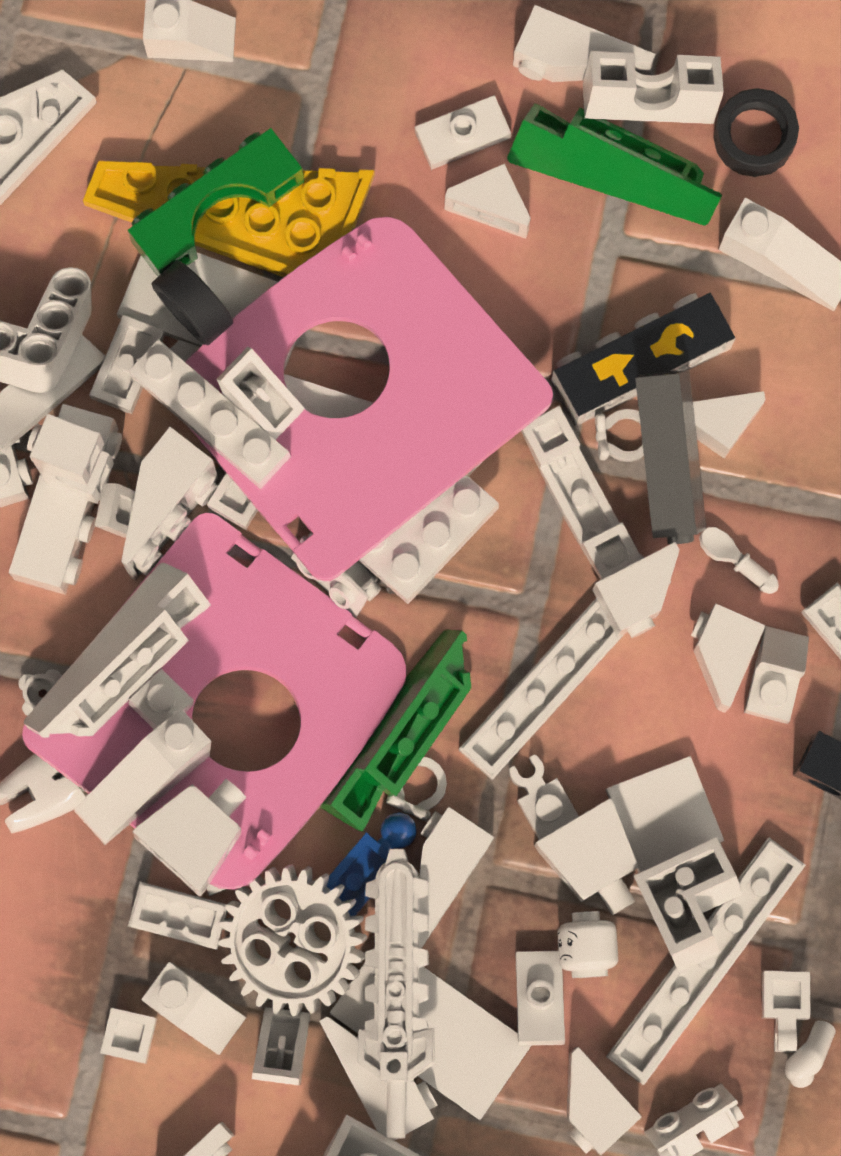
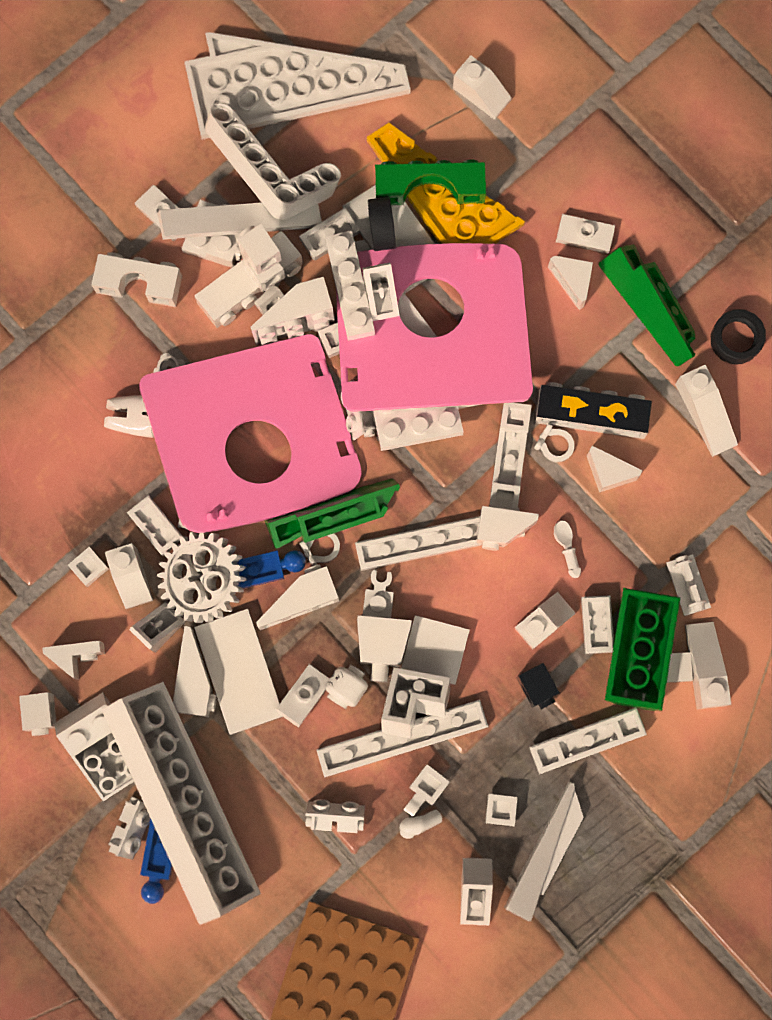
camera: 40 degrees right, 0 degrees up
white wedge [24,563,211,738] -> none
white slope [74,707,211,845] -> none
white plate [129,669,194,729] -> none
white torso [133,779,246,896] -> none
white bar [357,849,435,1139] -> none
white slope [513,5,655,82] -> none
white slope [567,1047,642,1155] -> none
white arch [583,51,724,124] -> none
dark grey brick [635,369,706,544] -> none
white slope [691,604,766,713] -> none

